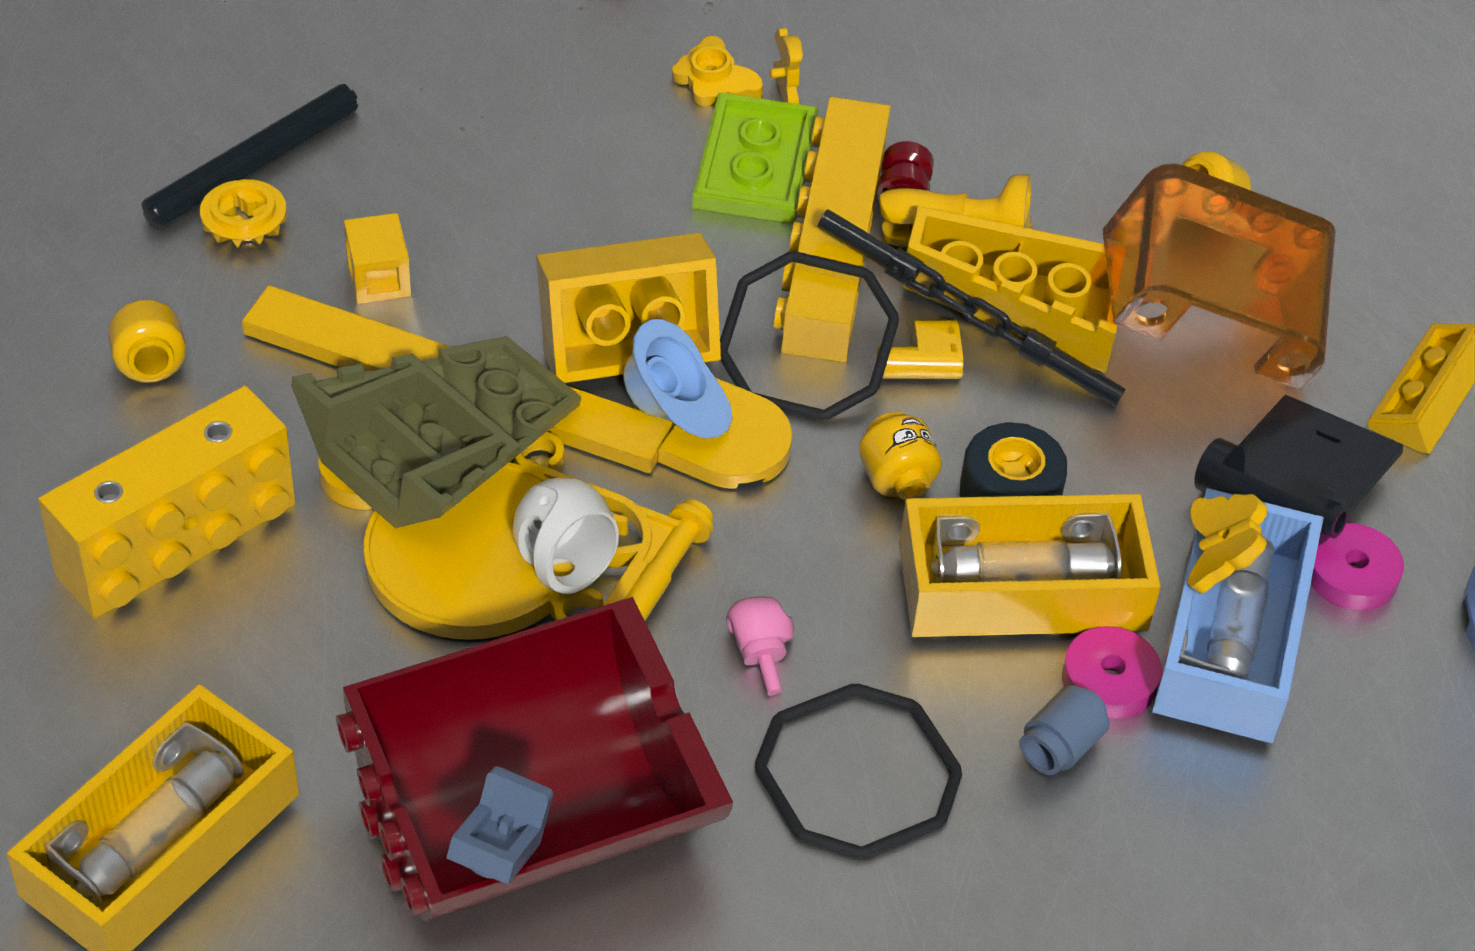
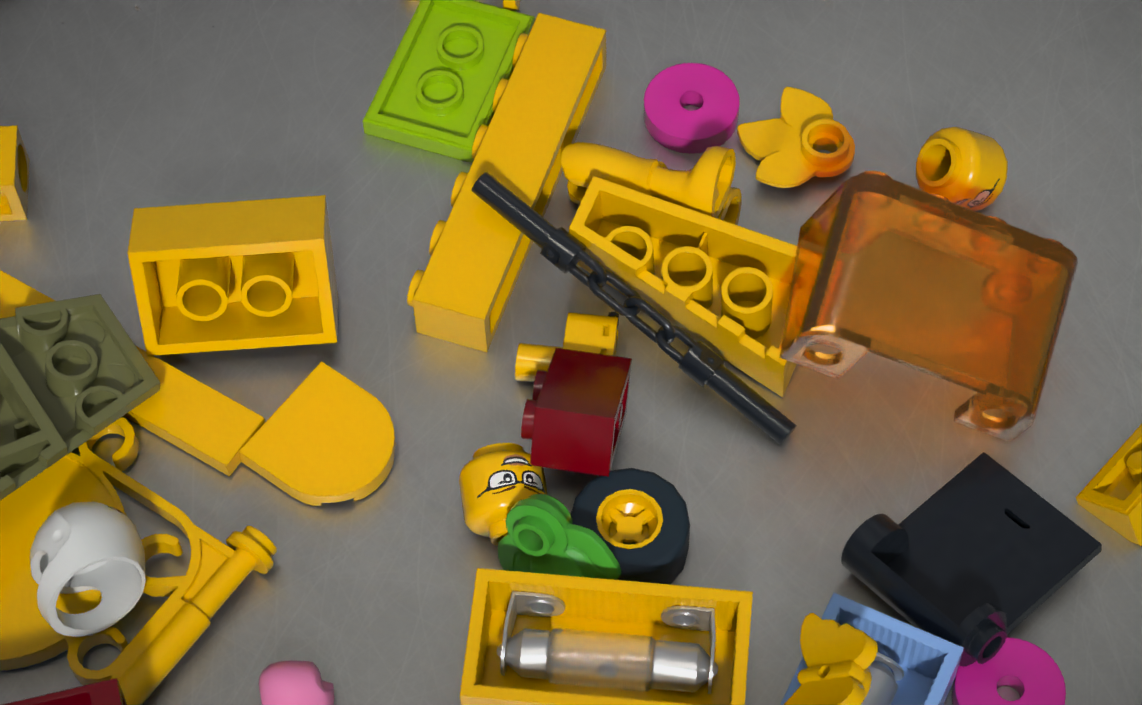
camera: 15 degrees right, 10 degrees up
light blue piece [623,319,732,438] -> none
black piece [720,251,899,420] -> none
dark red wheel [876,141,934,203] -> none
none -> bright green plate [498,494,621,580]
none -> dark red brick [521,348,632,477]
none -> dark pink piece [644,63,739,154]
none -> yellow plate [737,87,855,188]

